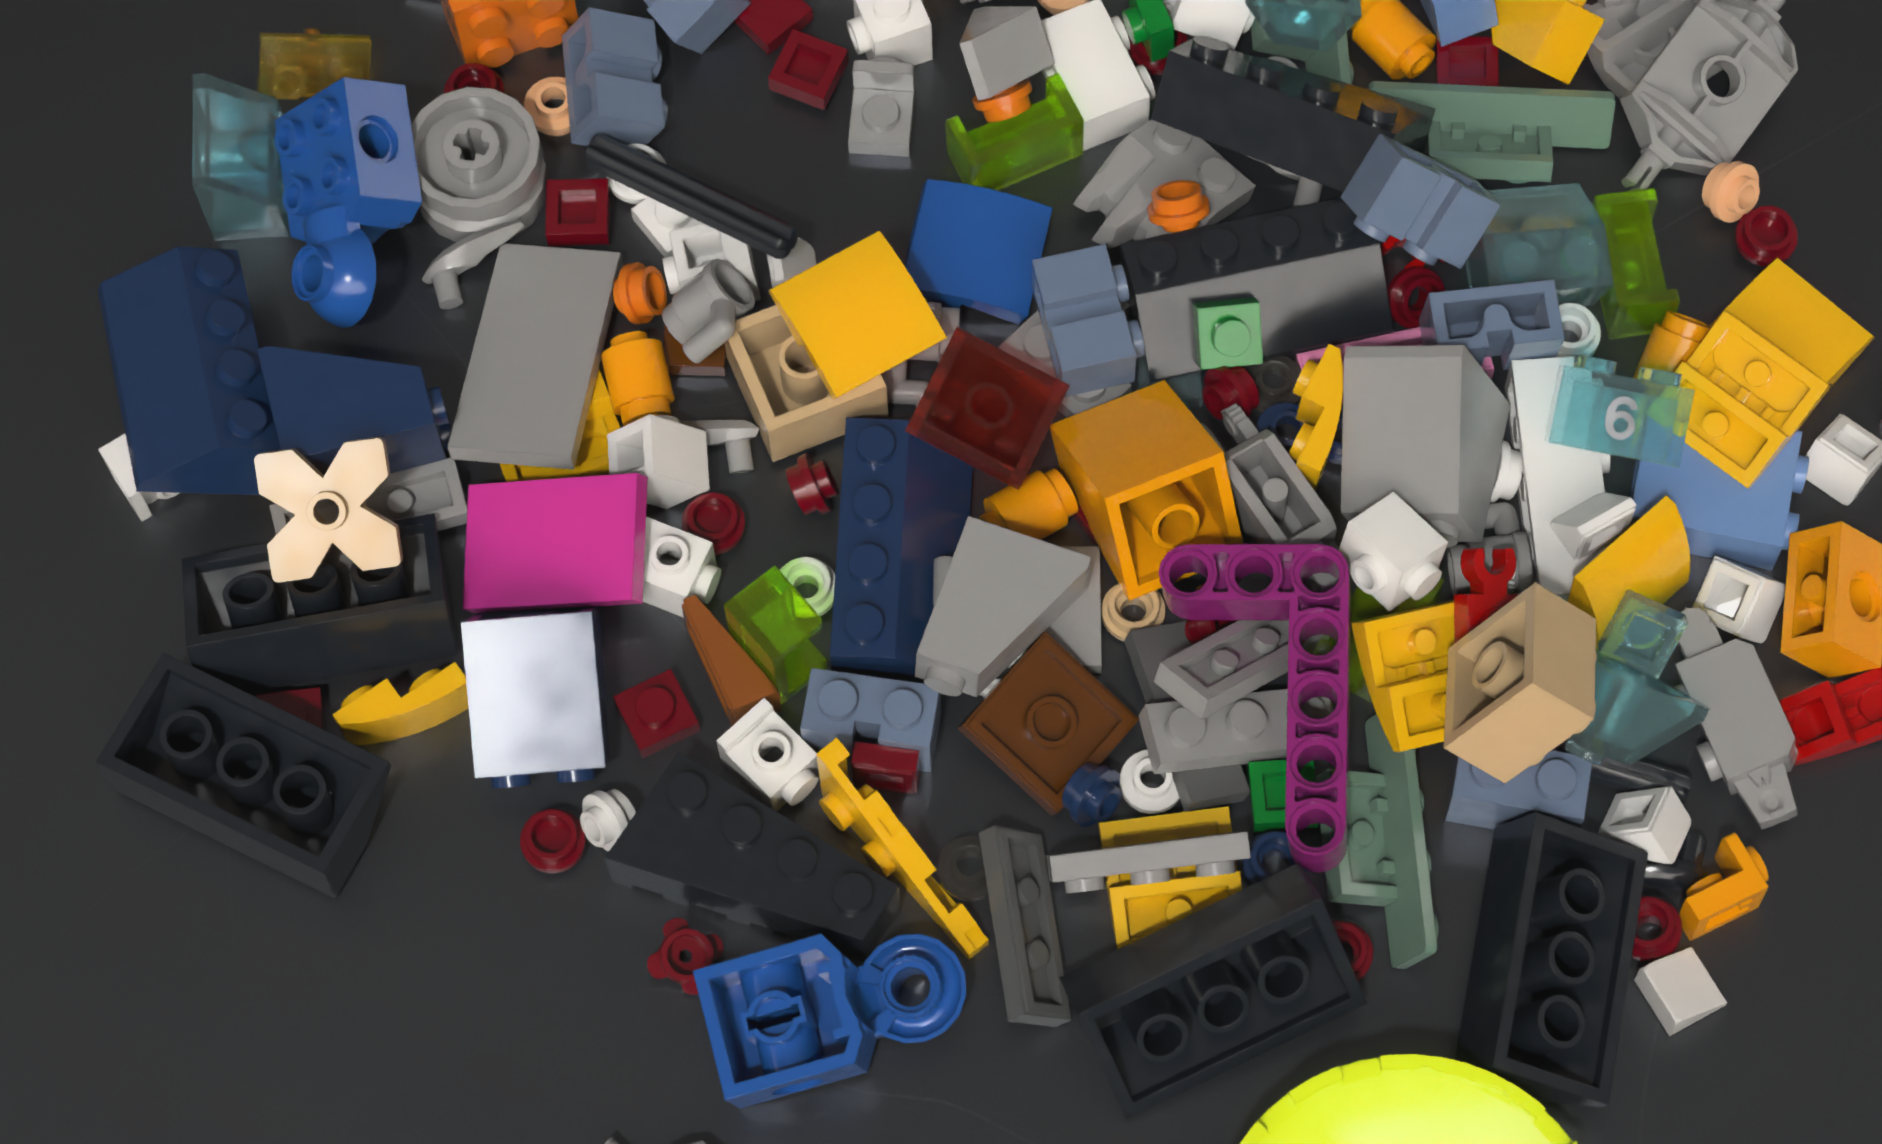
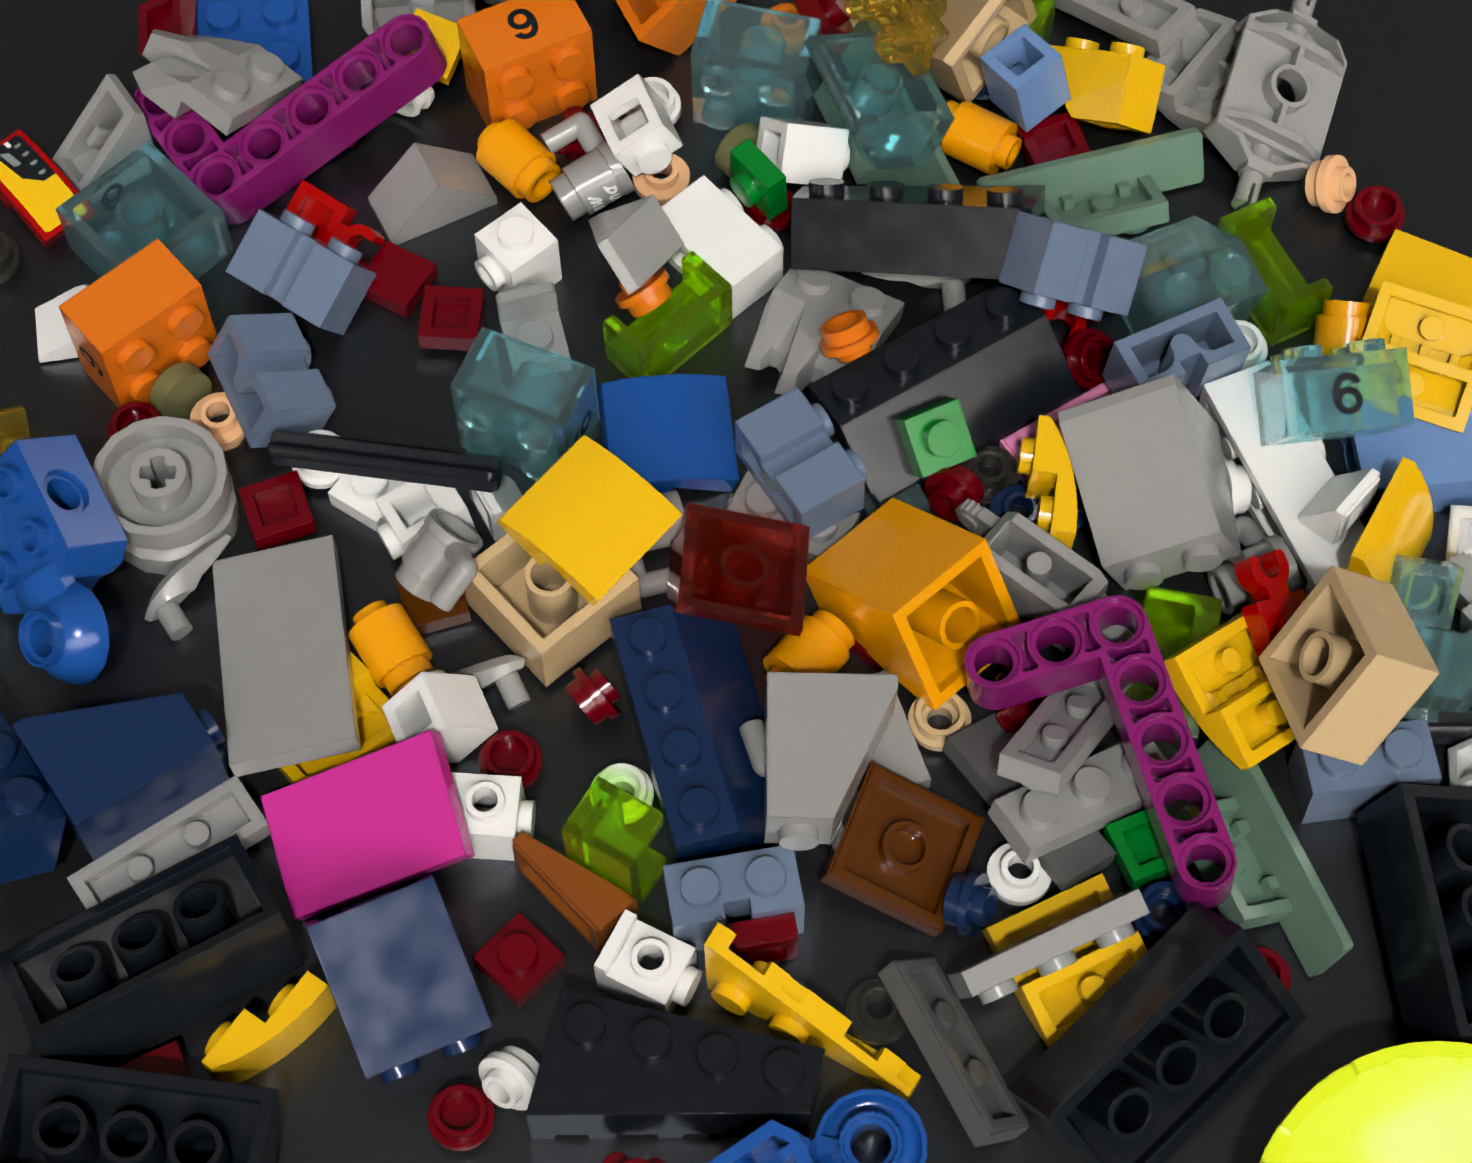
camera: 20 degrees left, 5 degrees down
plant [254,437,403,582] -> none
orange plate [613,262,667,325] -> none
white brick [1338,491,1448,611] -> none
none -> olive tile [149,362,212,420]
none -> clear light blue brick [450,327,601,481]

